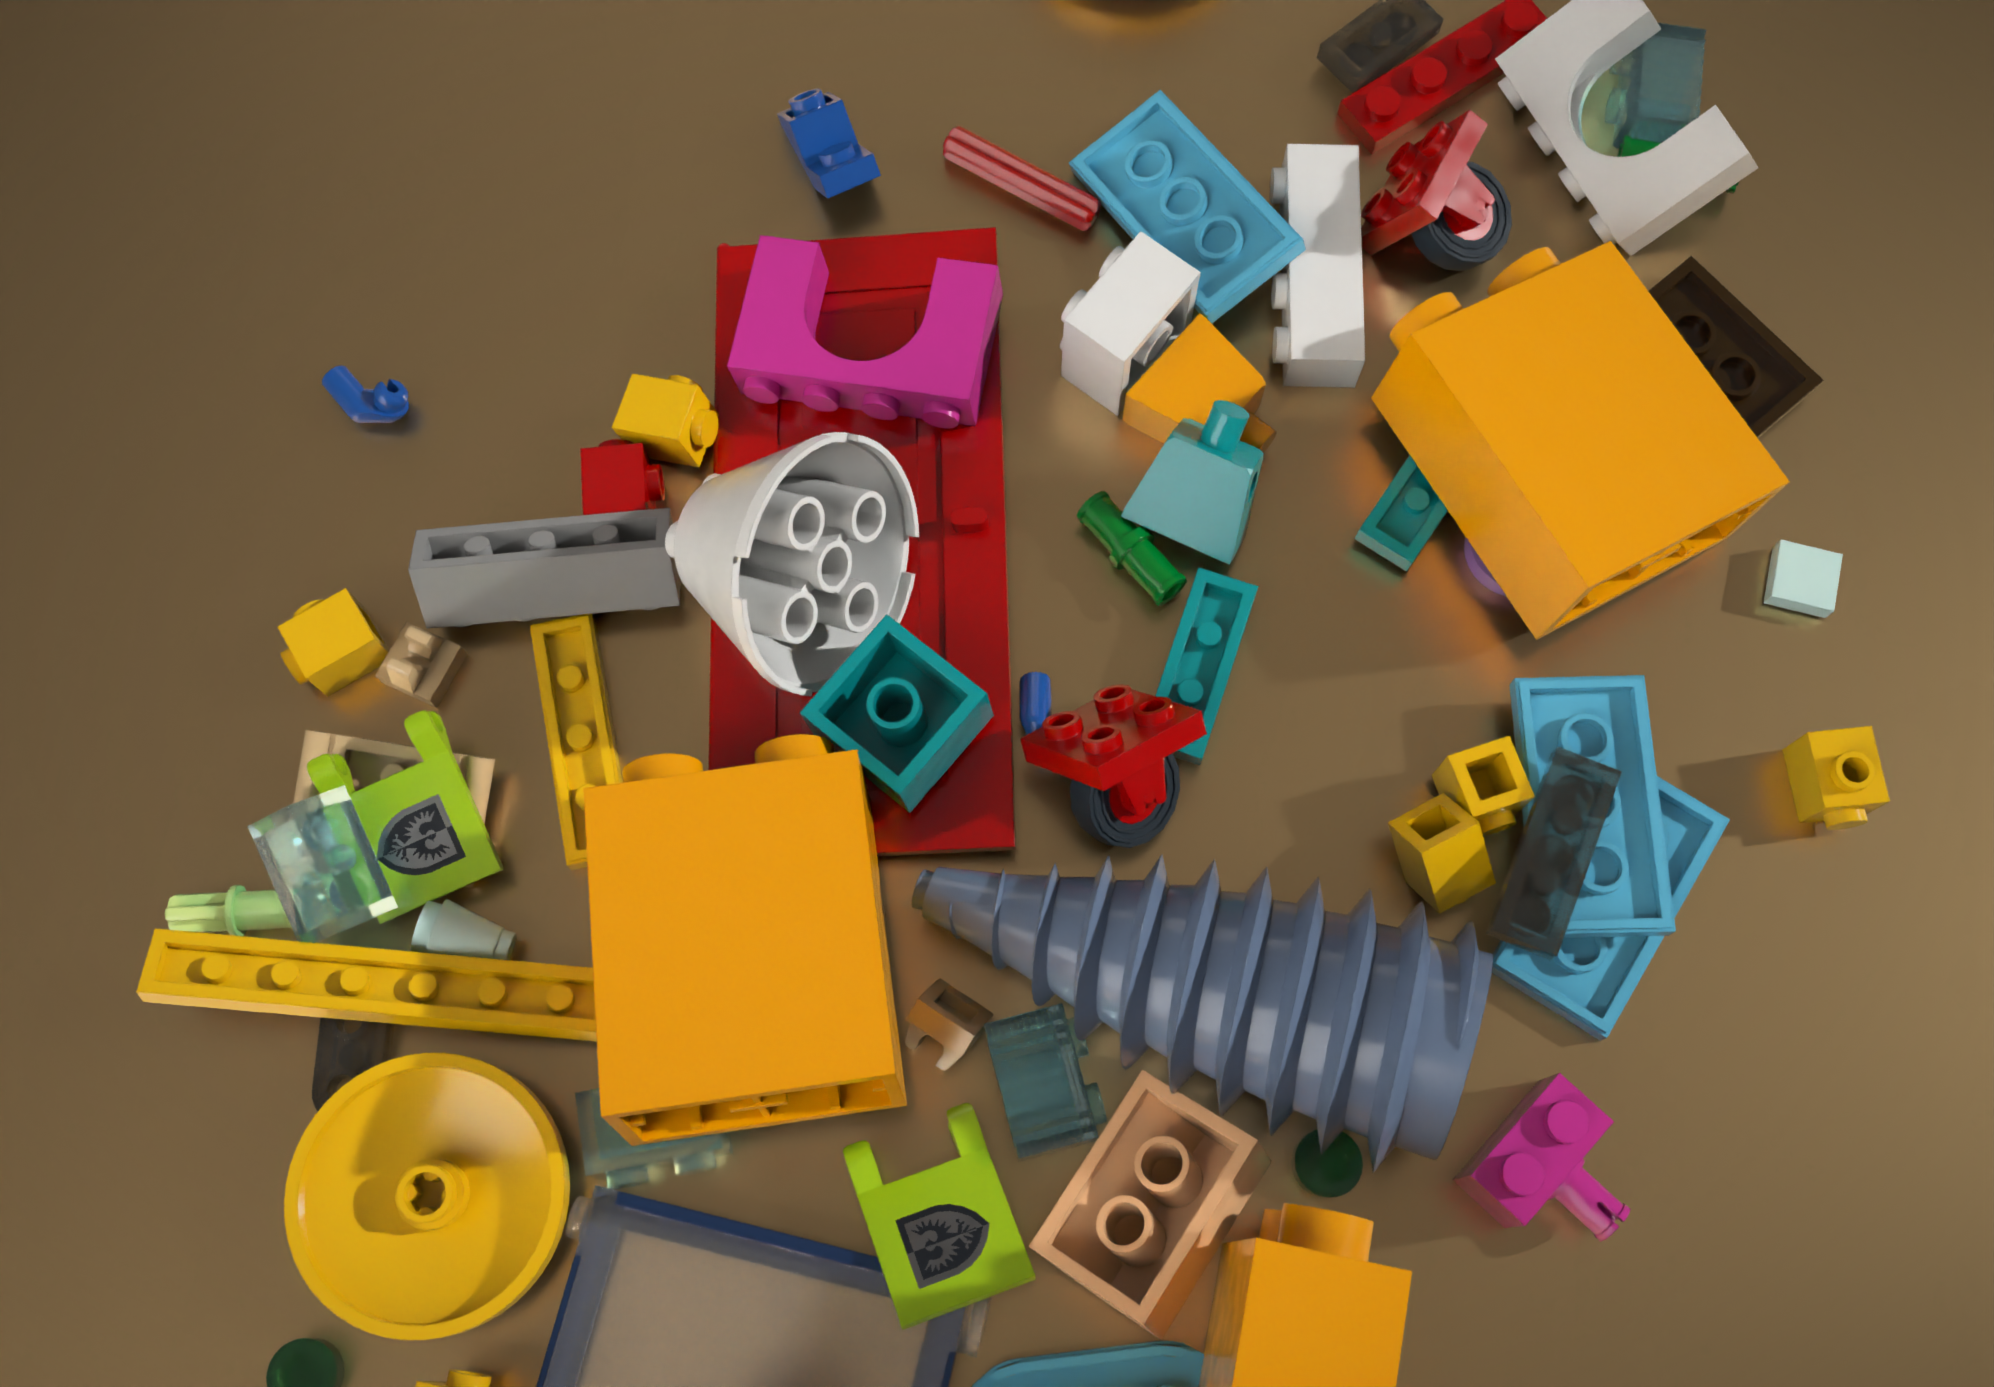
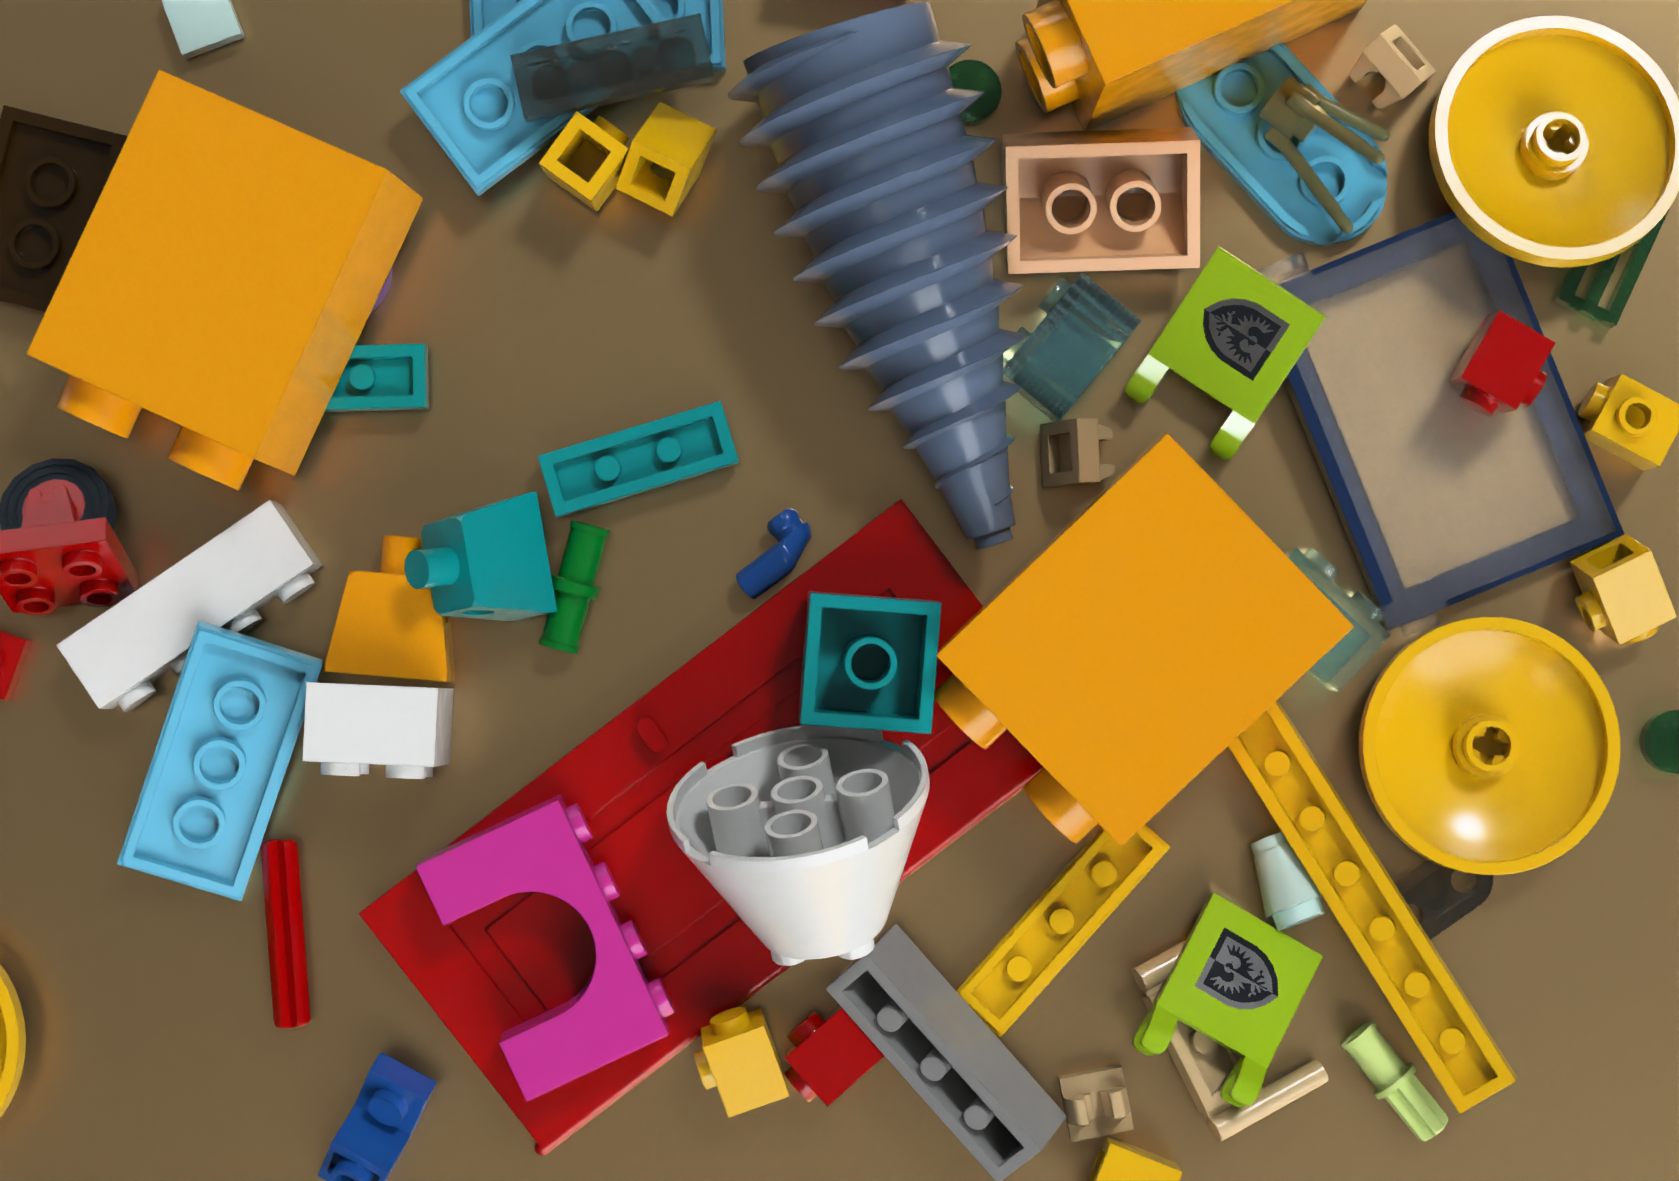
camera: 125 degrees left, 15 degrees up
clear light blue brick [247,785,398,943] -> none
red plate [1020,684,1207,848] -> none

